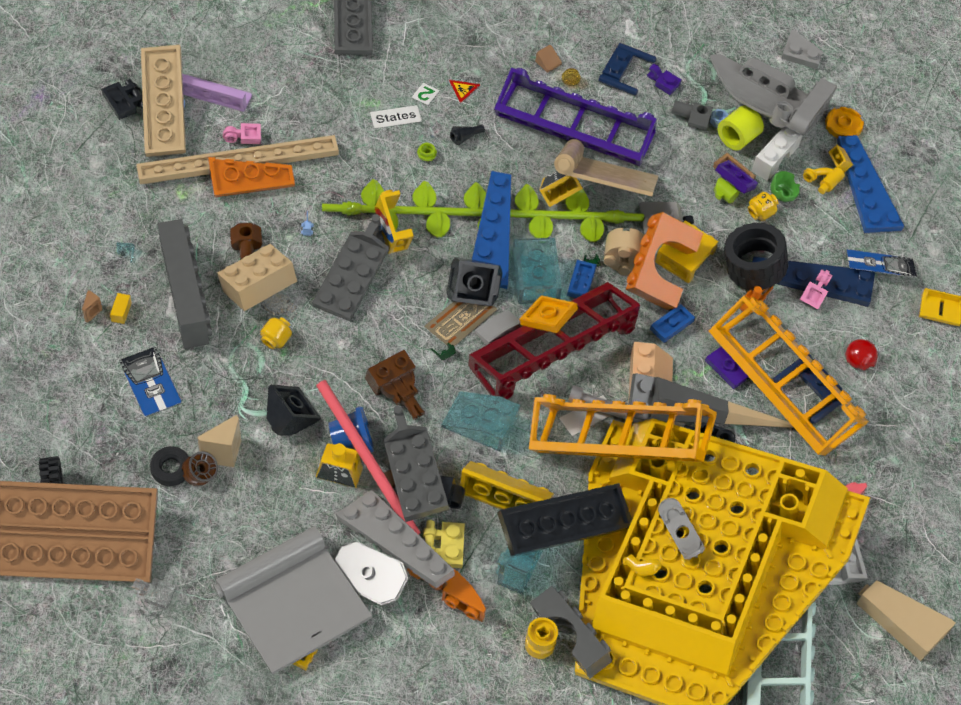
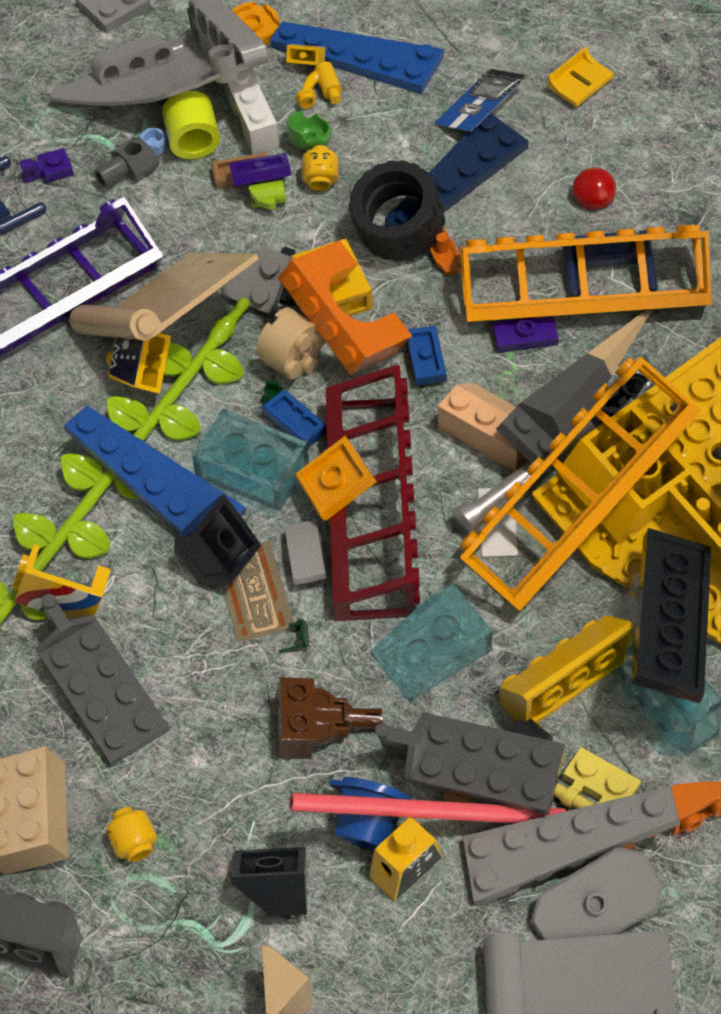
camera: 50 degrees left, 0 degrees up
bright pink plate [800,270,833,310] -> none

